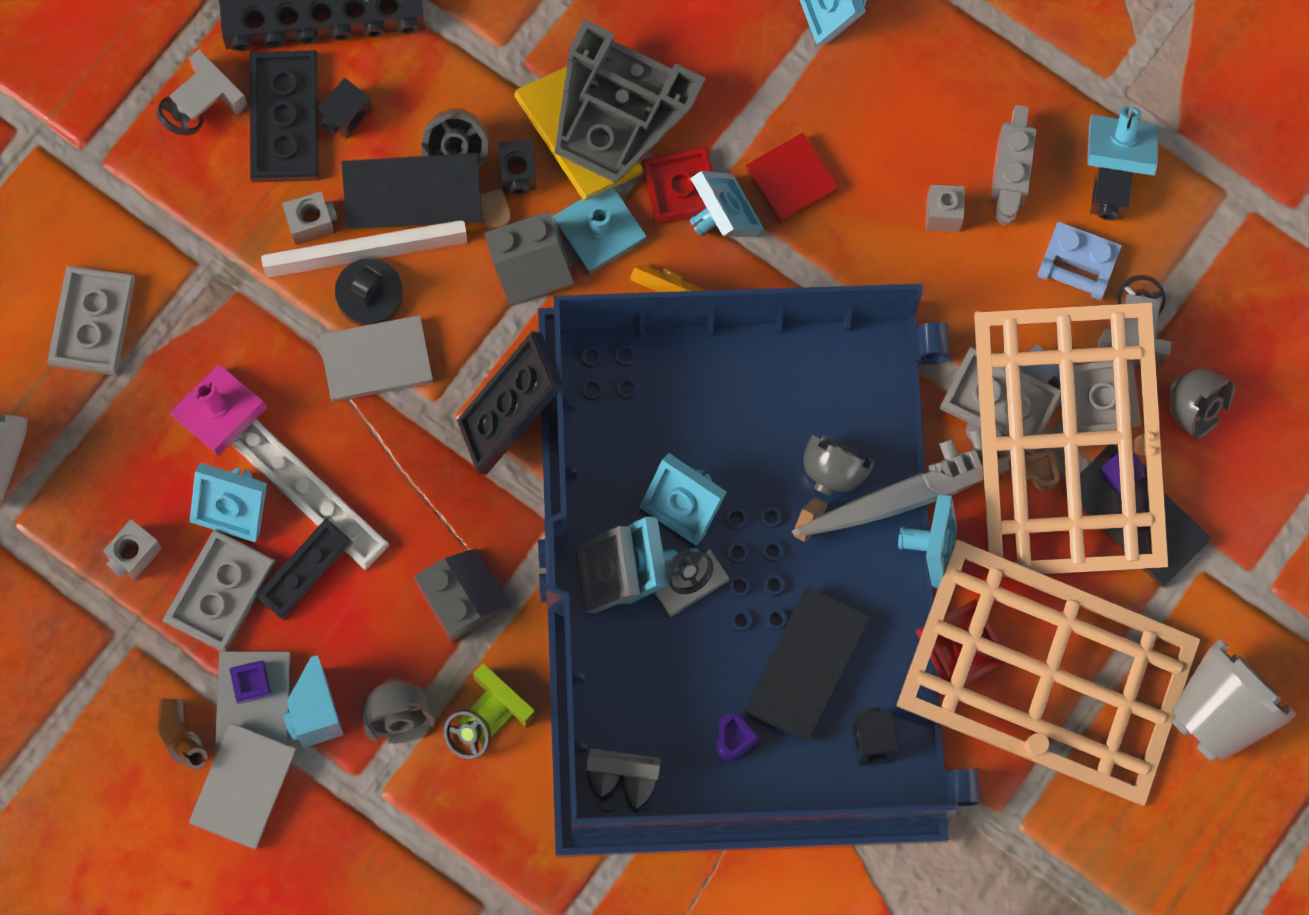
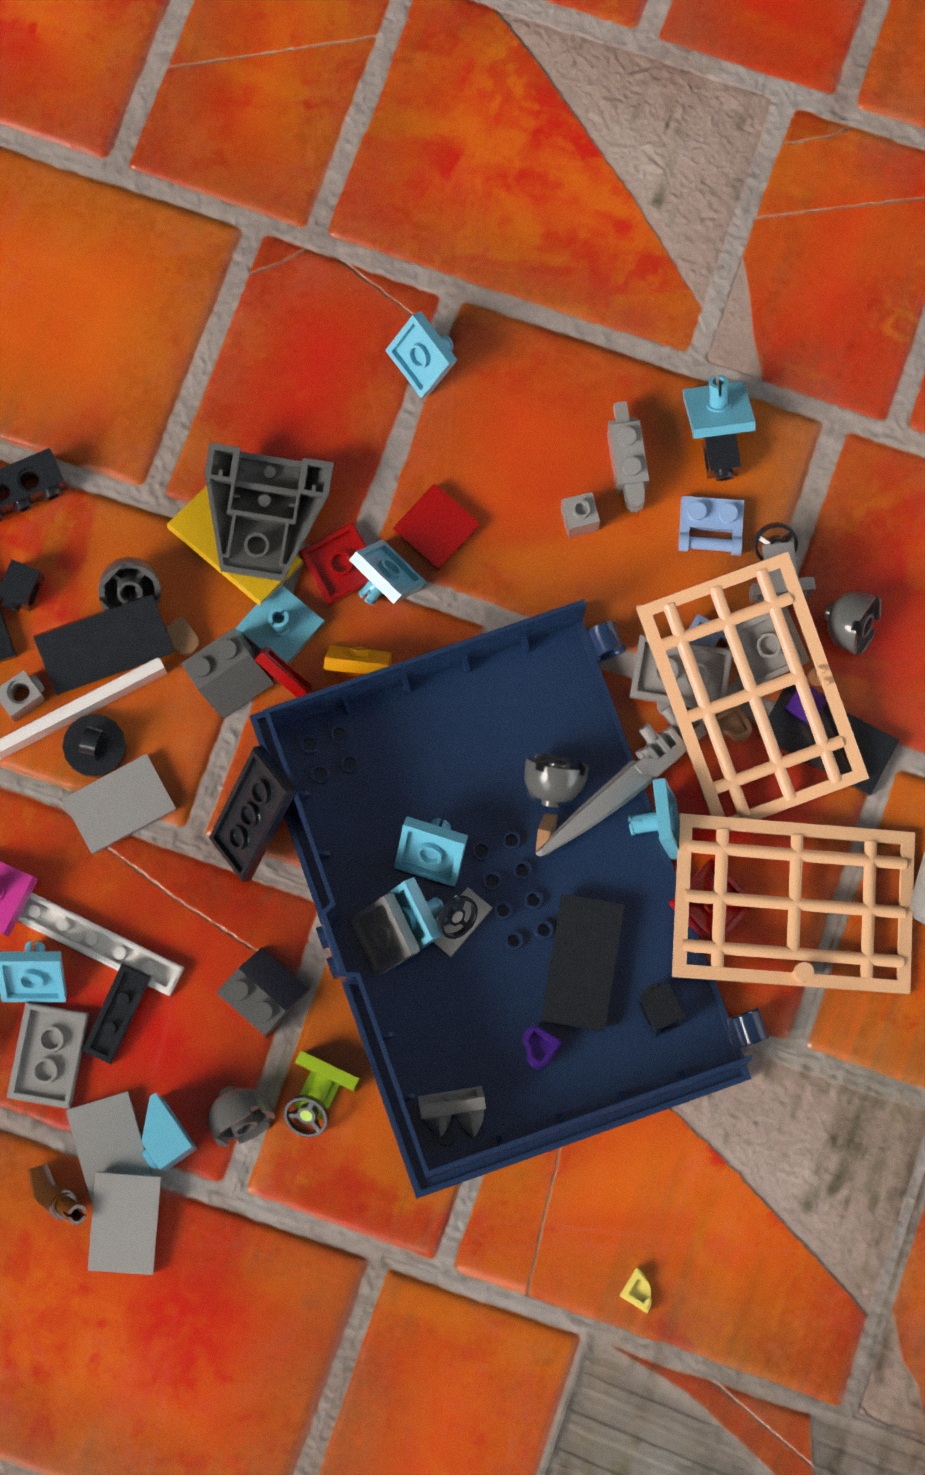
camera: 15 degrees left, 5 degrees up
dark purple tile [229,660,272,704] -> none
black brick [498,139,536,195] -> none
none -> red tile [254,645,312,698]

